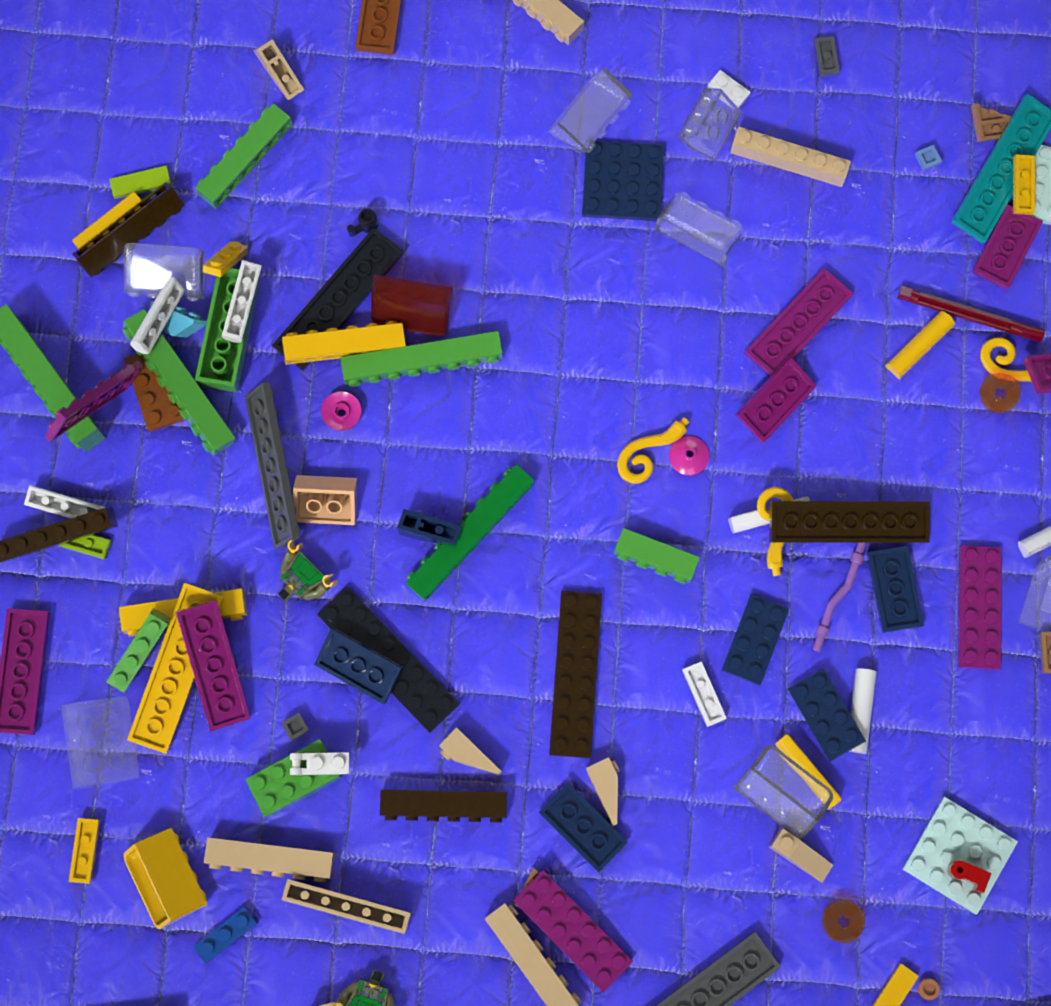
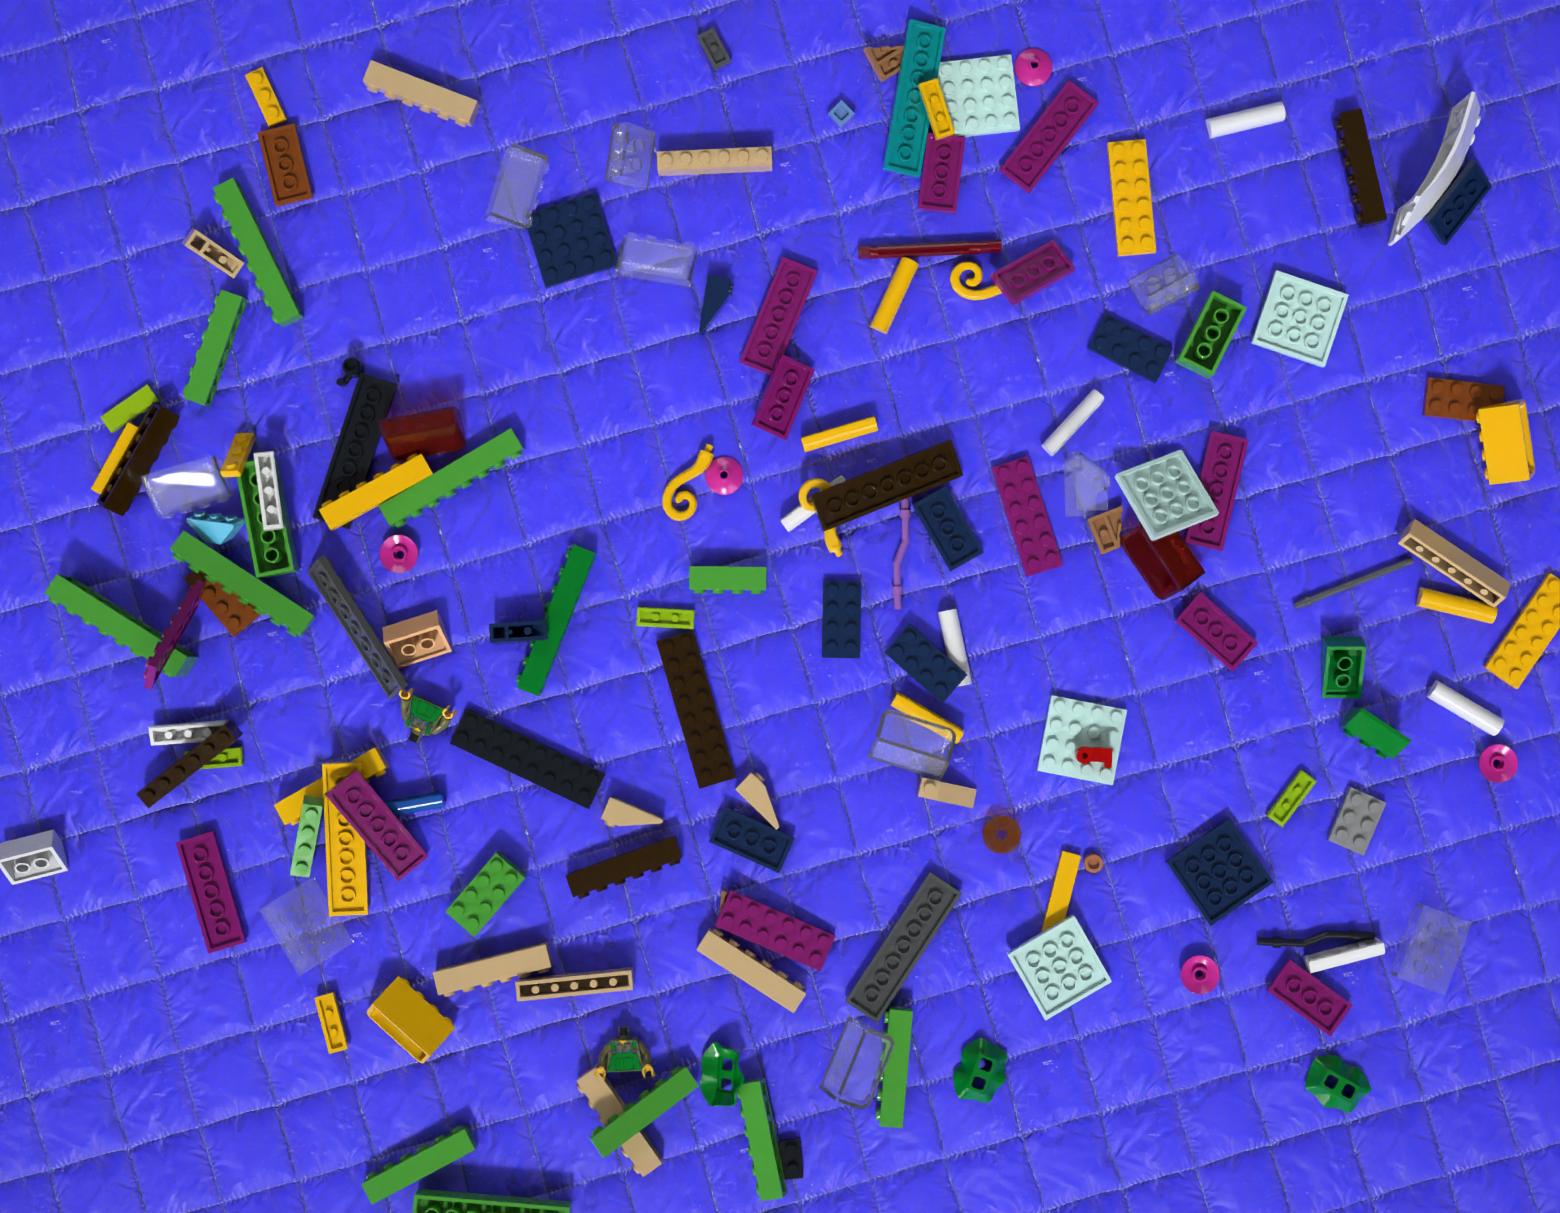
camera: 20 degrees left, 10 degrees up
white brick [130,277,185,354] -> none
blue plate [193,907,258,964] -> none
dark grey plate [281,713,310,741] -> none
white plate [290,752,350,775] -> none
dark blue plate [314,628,403,705] -> none
white plate [682,661,727,727] -> none
white plate [708,70,751,109] -> none
clear orange plate [979,373,1021,413] -> none
none -> bright green brick [213,178,304,327]
none -> blue brick [383,790,446,816]
none -> lime tile [636,607,695,629]
none -> dark blue slope [699,275,734,335]
none -> yellow brick [801,416,878,452]

